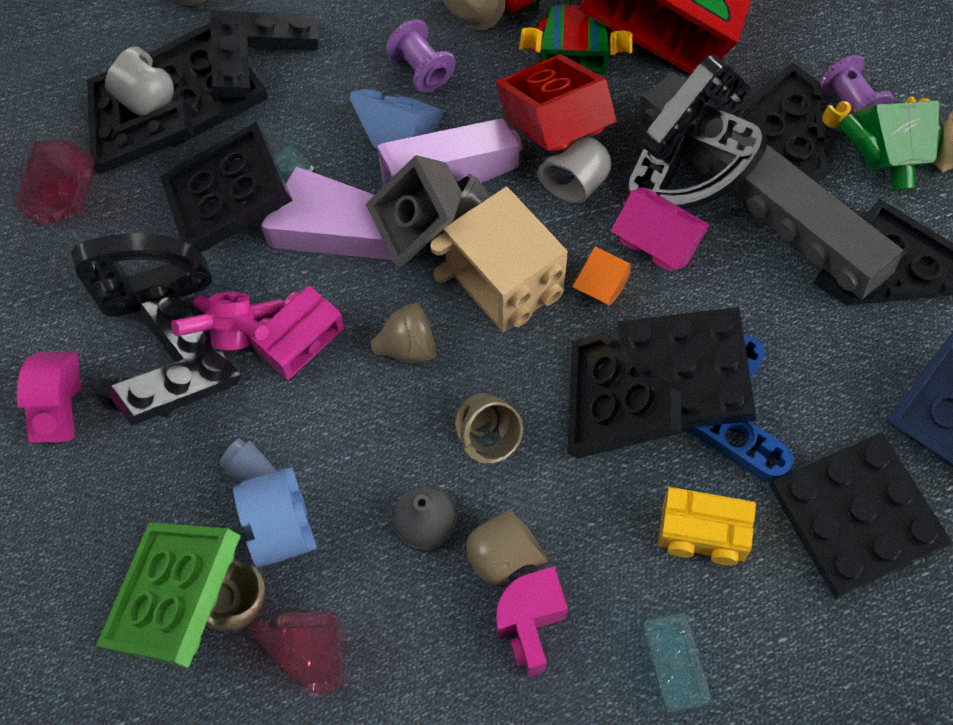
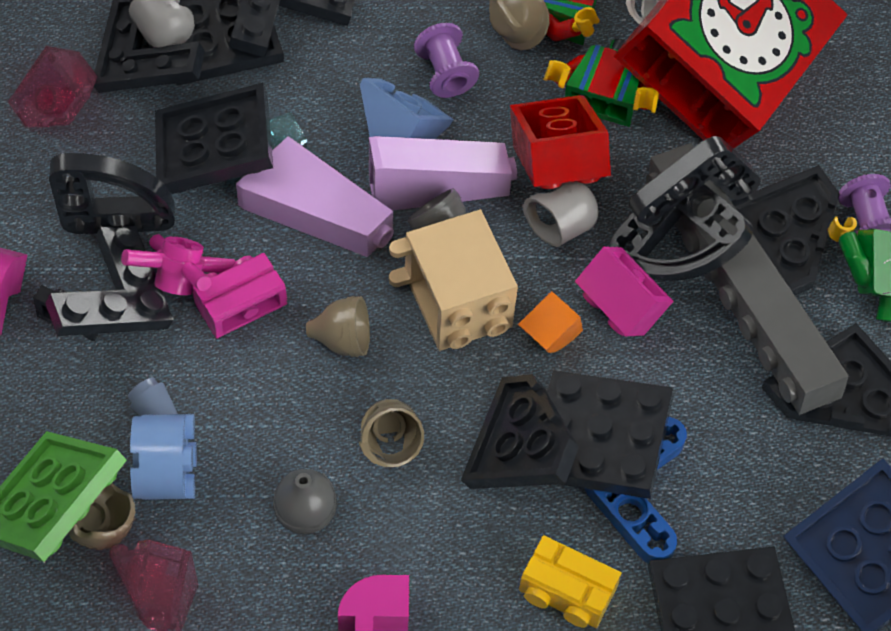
camera: 10 degrees right, 5 degrees down
dark grey slope [366,155,462,268] -> none
dark tan helmet [466,508,548,585] -> none

